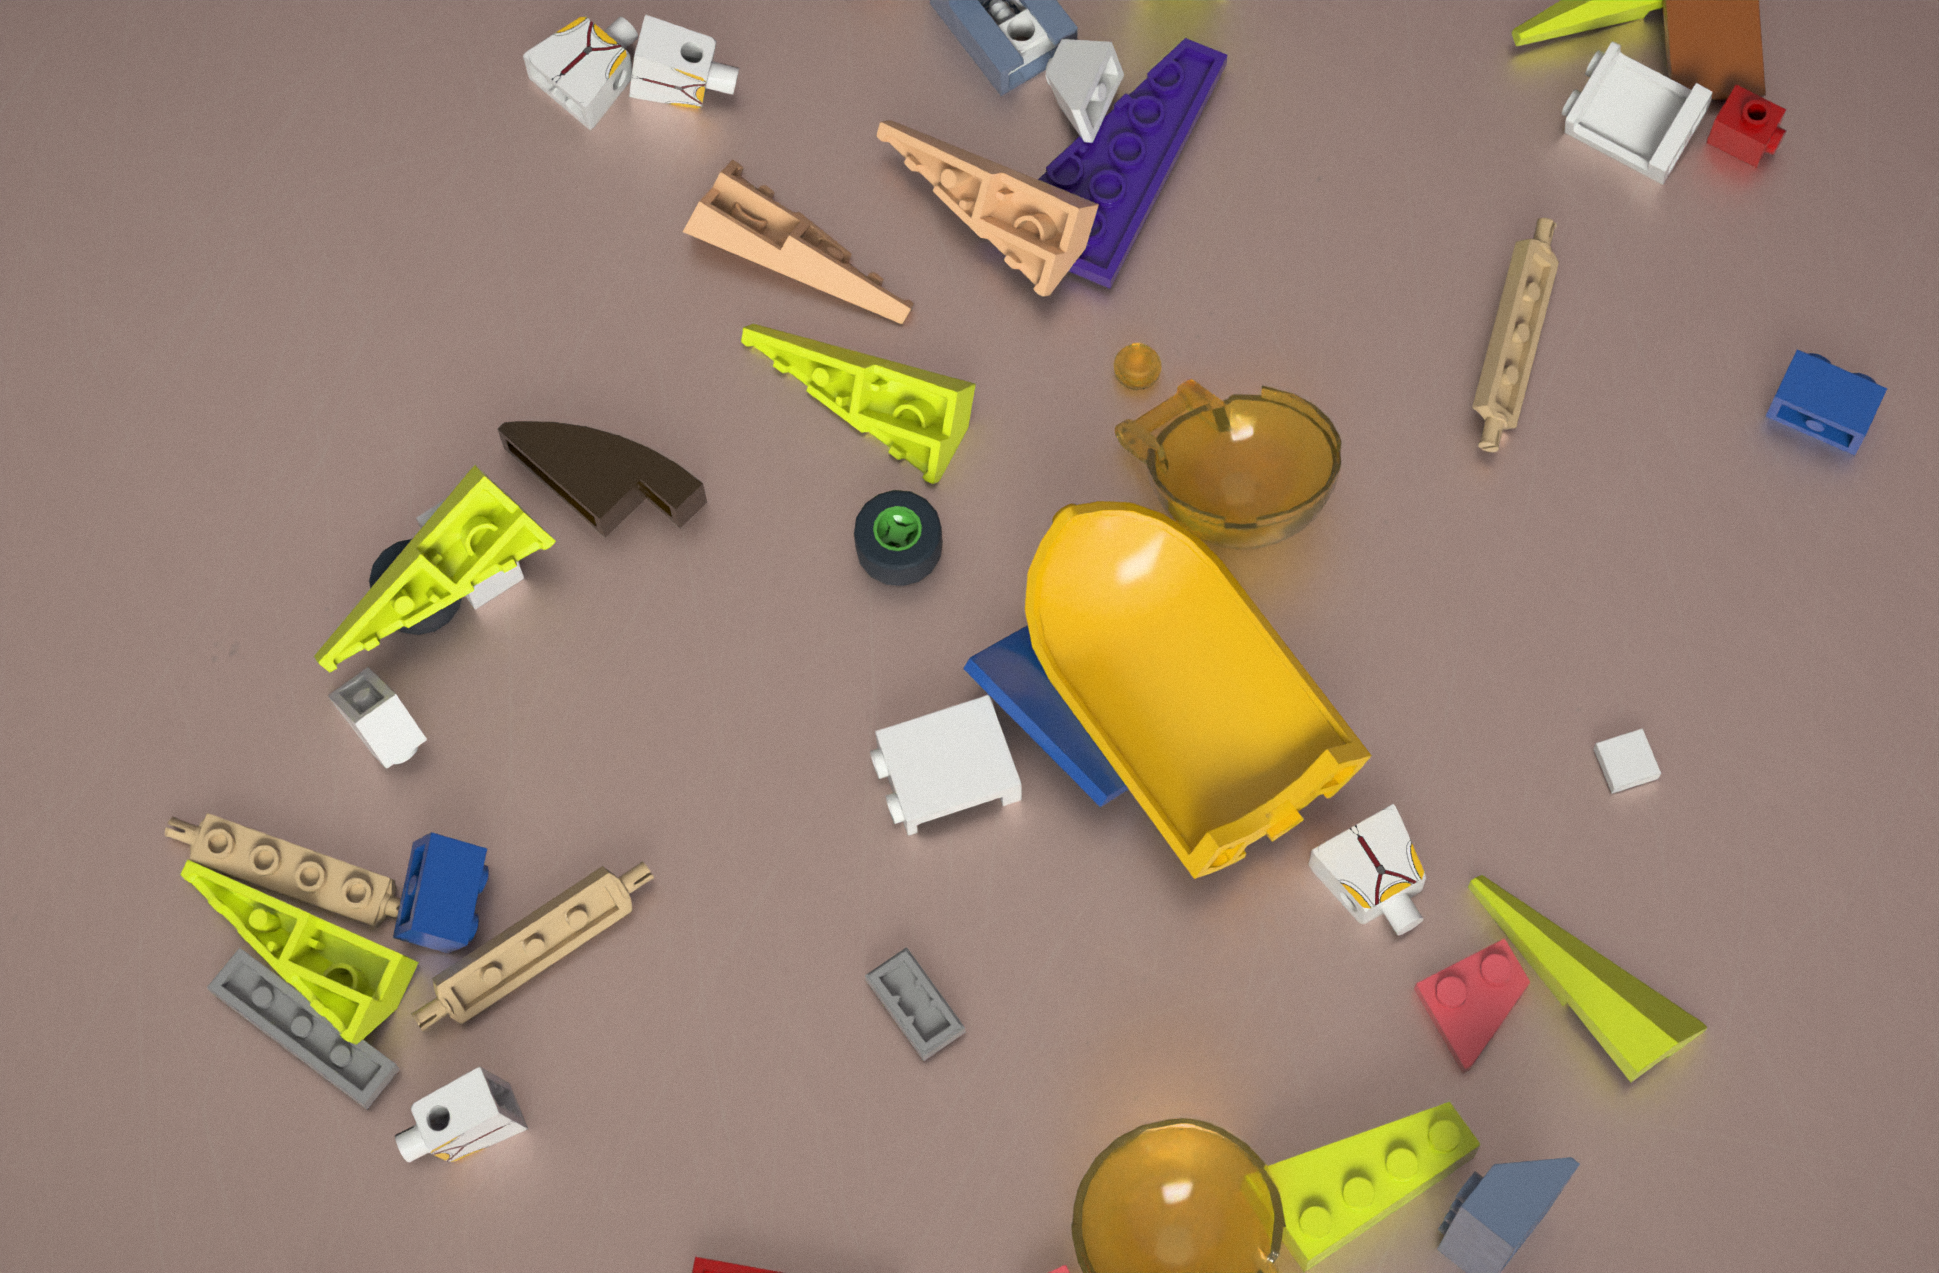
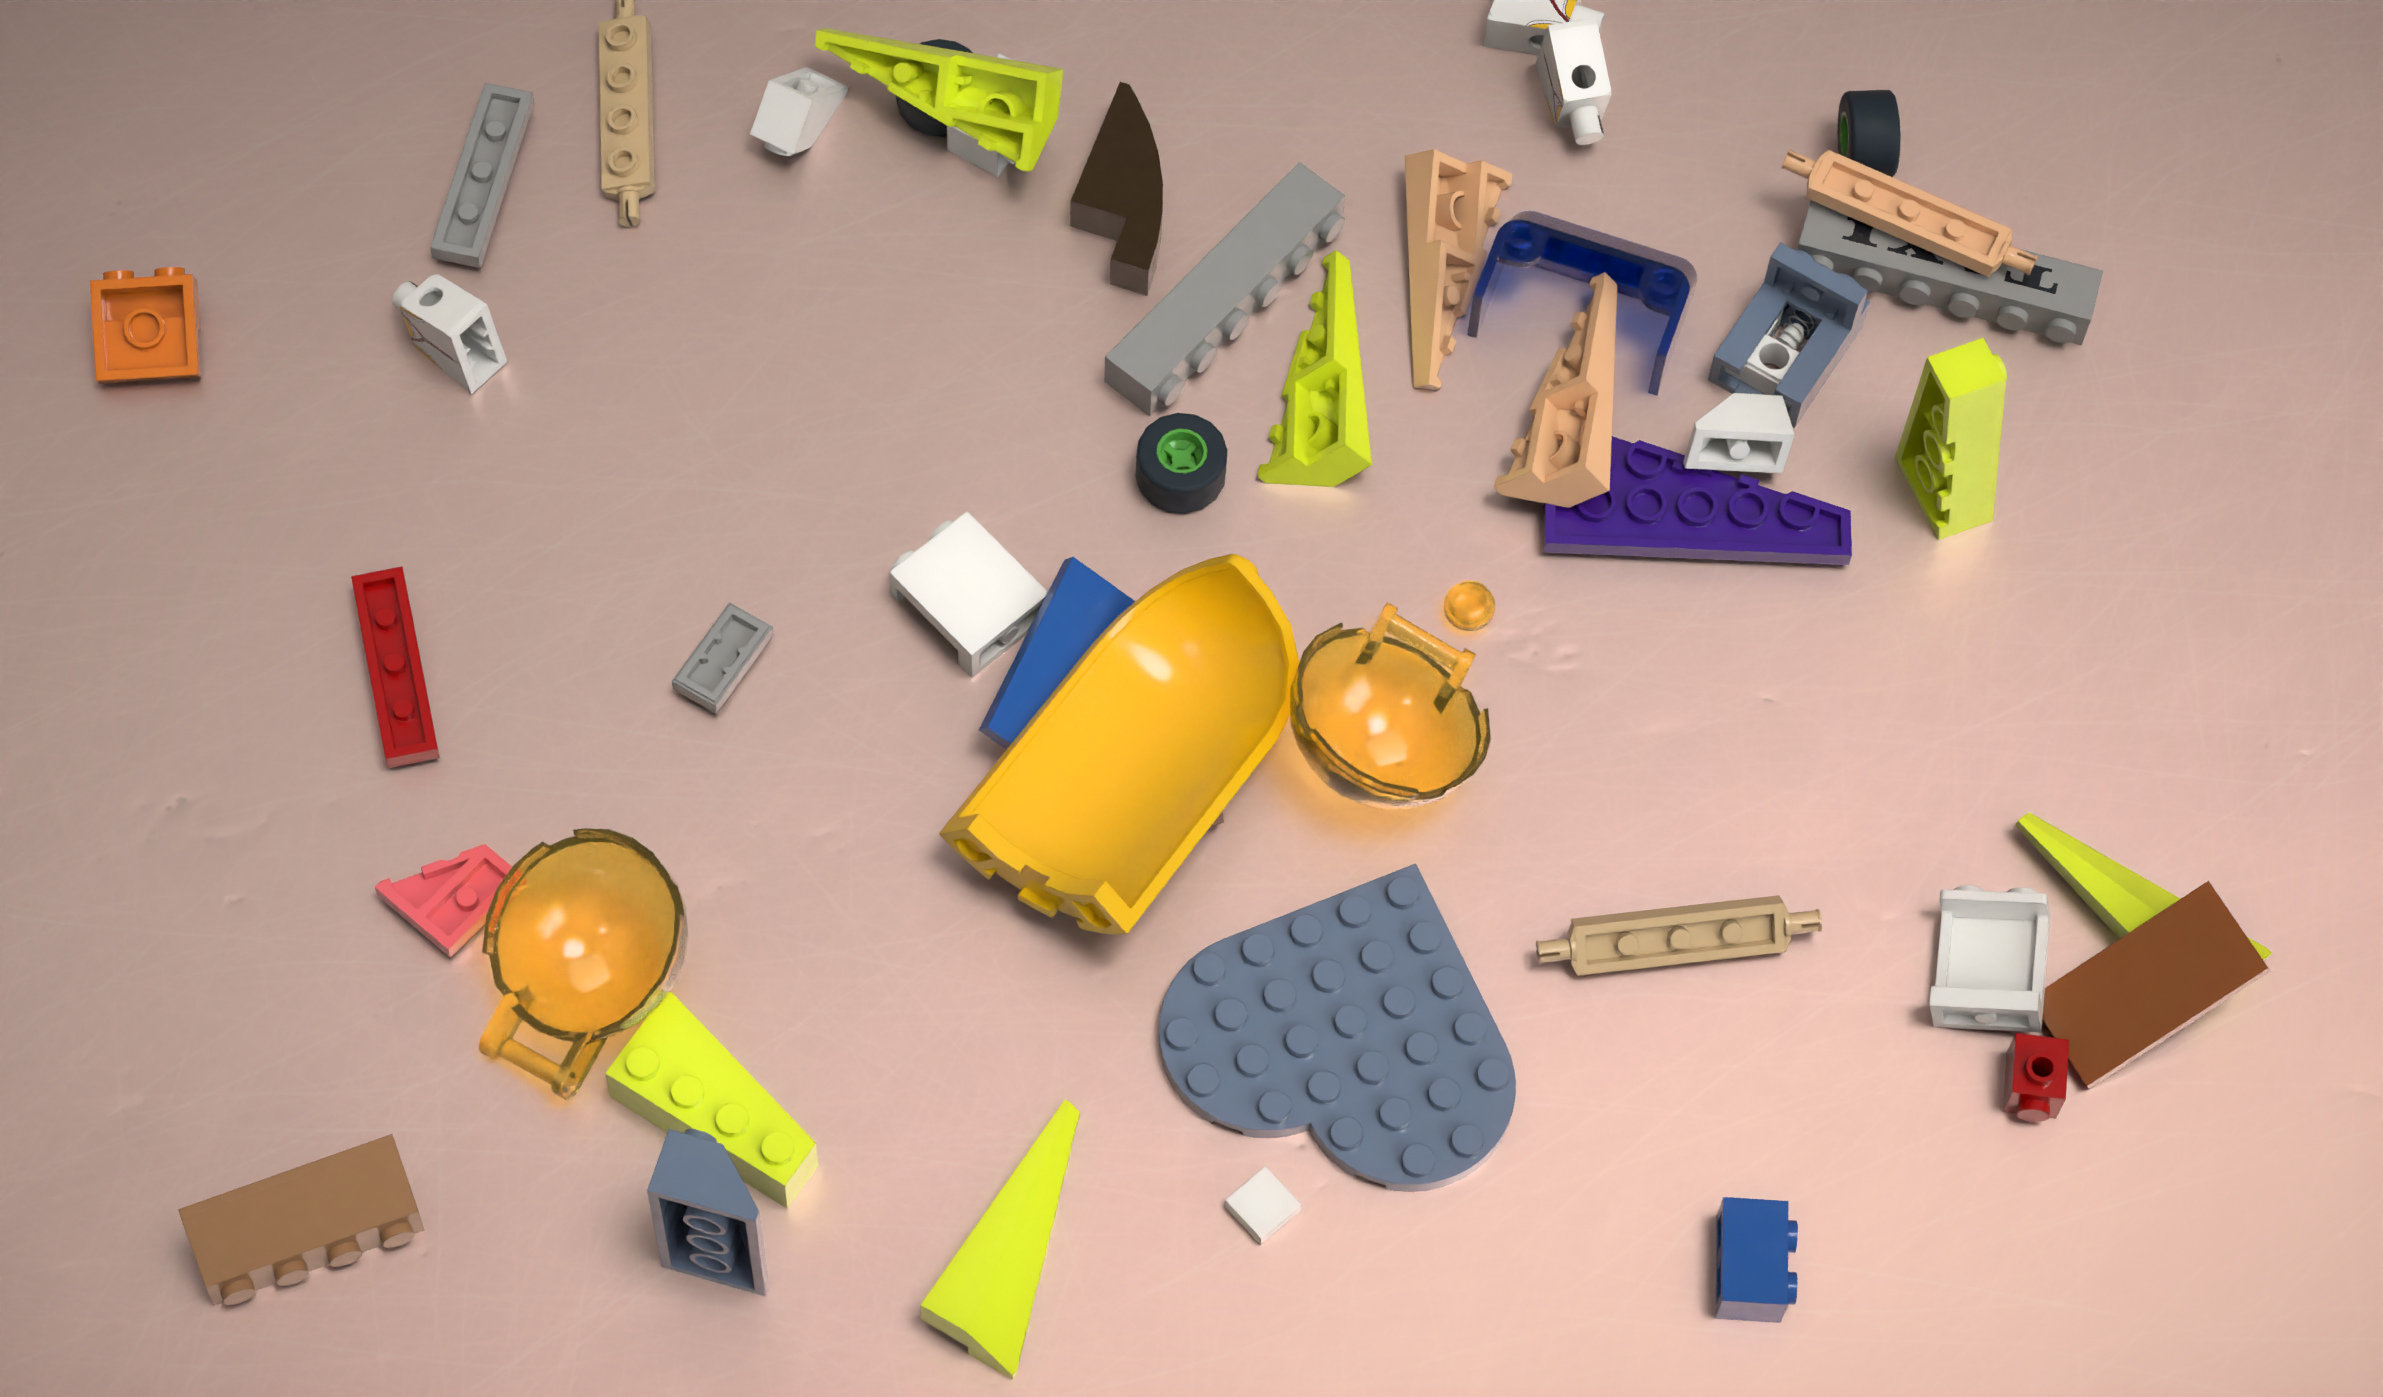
camera: 60 degrees right, 5 degrees down
neon yellow wedge [180,859,419,1045] -> none
blue brick [393,832,489,954] -> none
tan plate [411,861,654,1032] -> none
white torso [1308,804,1426,935] -> none
coral wing [1414,938,1530,1074] -> none
none -> light grey brick [1104,162,1345,416]
none -> sand blue plate [1159,863,1516,1192]
none -> clear blue windscreen [1467,211,1697,396]

